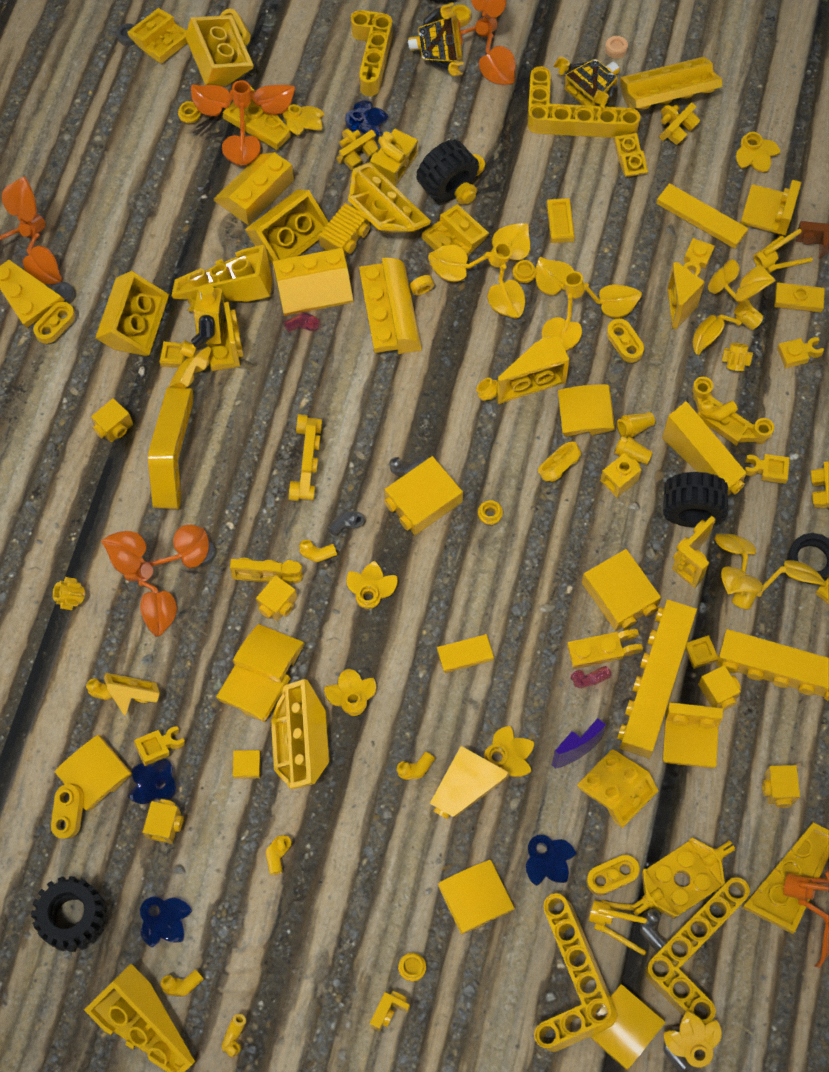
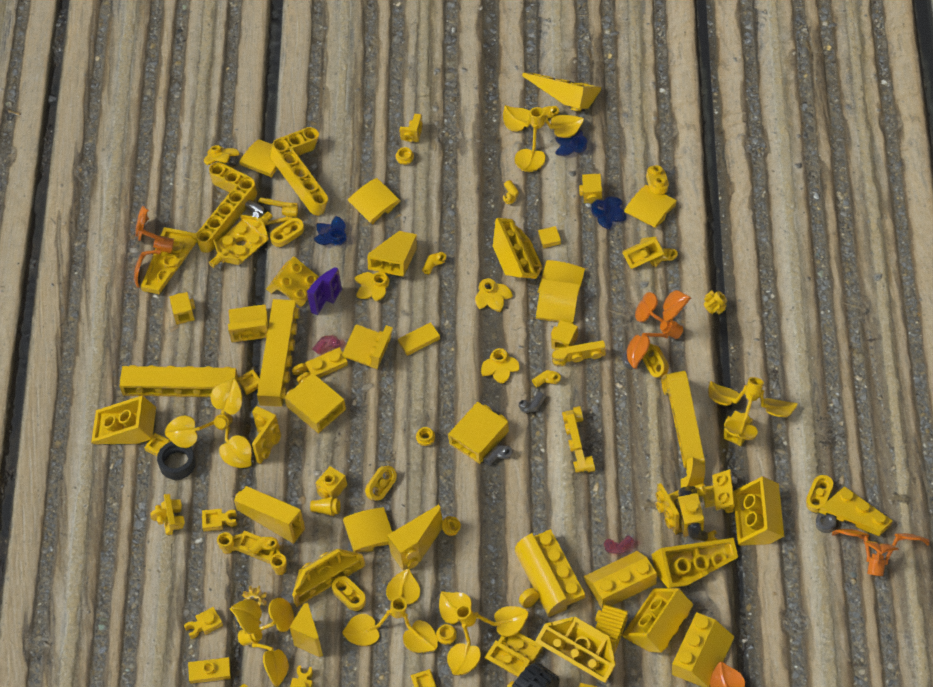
camera: 170 degrees right, 10 degrees down
black tyre [31,876,107,952] -> none
yellow plate [134,727,185,766] -> none
yellow arm [221,1014,246,1057] -> none
yellow cone [617,412,655,438] -> none
black tyre [663,472,728,527] -> none
yellow brick [698,665,741,710] -> none
none -> yellow wedge [292,549,365,607]
none -> yellow bracket [342,324,393,369]
none -> yellow plant [503,105,584,172]
none -> yellow plate [642,343,669,378]
none -> yellow plant [708,377,798,440]
none -> yellow hinge [712,469,735,513]

